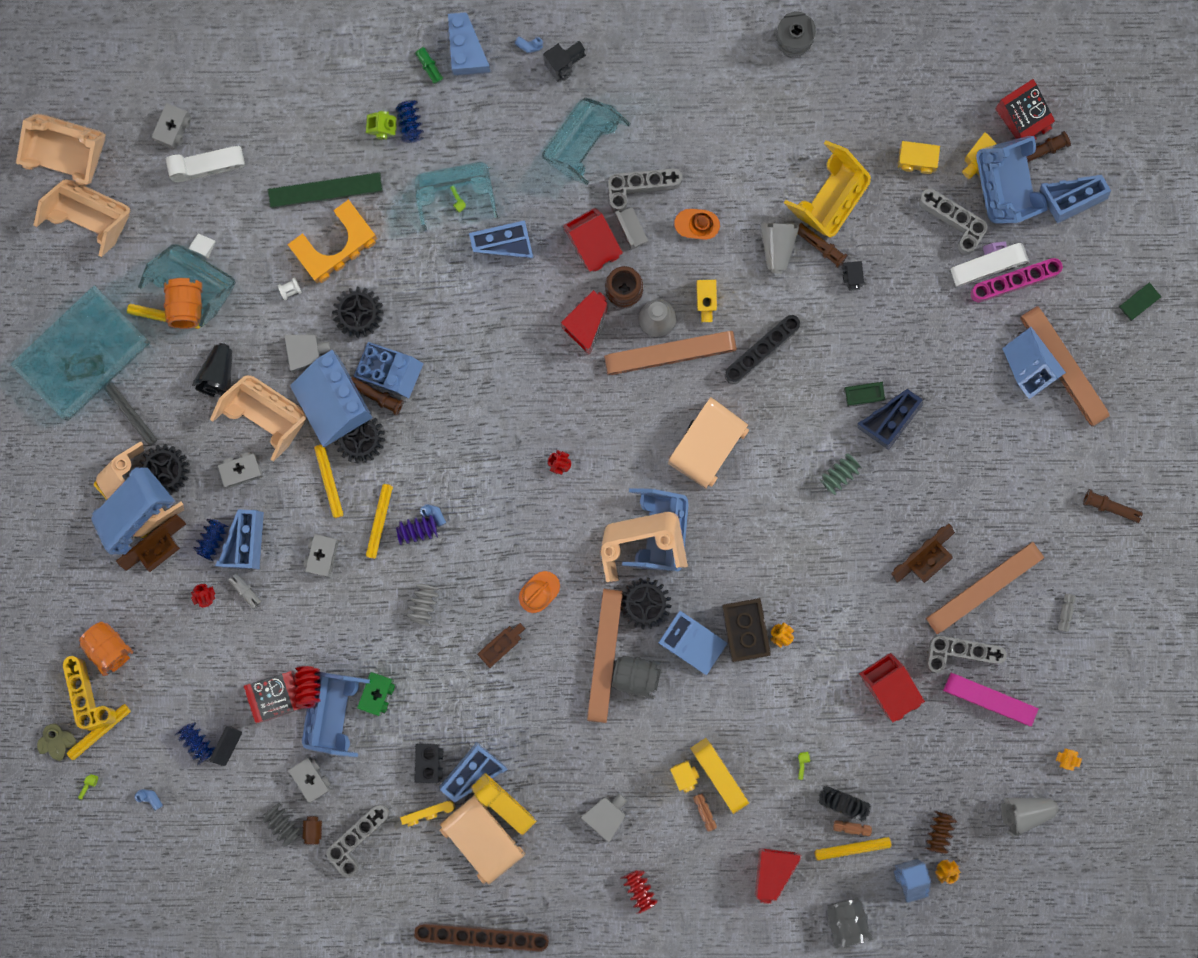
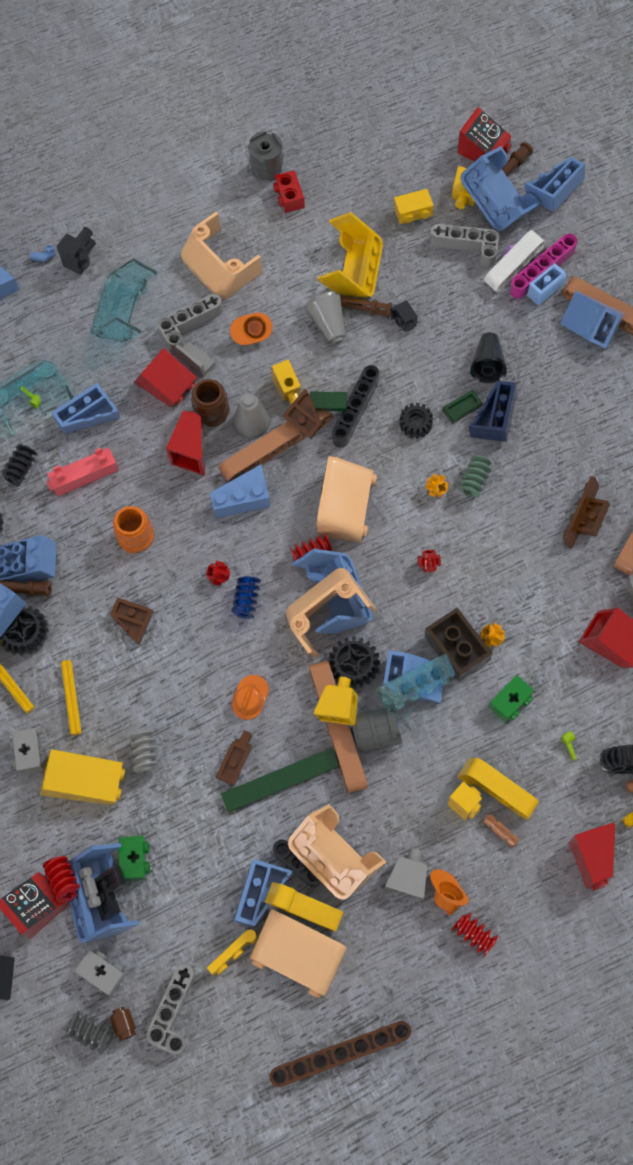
camera: 30 degrees left, 15 degrees down
dark purple piece [396,515,438,545] -> none
black brick [414,743,444,783] -> none
medium blue arm [420,504,446,527] -> none
none -> black piece [1,444,38,487]
none -> yellow slope [39,749,125,805]
none -> coral brick [47,448,119,497]
none -> light grey axle [79,867,101,908]
none -> black plate [94,865,126,921]
none -> reddish brown wing [110,597,154,645]
none -> orange piece [113,506,154,554]
none -> light nougat windscreen [181,212,262,299]
none -> medium blue wedge [210,465,270,518]
none -> dark green tile [220,748,340,813]
none -> clear blue piece [231,576,261,619]
none -> red brick [273,170,305,213]
none -> black beam [273,839,322,888]
none -> reddish brown wing [282,389,323,439]
none -> light nougat windscreen [288,804,386,900]
none -> red piece [290,534,332,562]
none -> dark green tile [310,391,347,411]
none -> yellow torso [314,677,358,726]
none -> clear light blue brick [376,653,456,711]
none -> black tyre [399,402,433,439]
none -> red gear [418,550,441,572]
none -> light orange gear [425,474,449,497]
none -> orange piece [430,869,469,915]
none -> black cone [470,332,507,383]
none -> green brick [488,675,535,723]
none -> light blue brick [527,263,566,305]

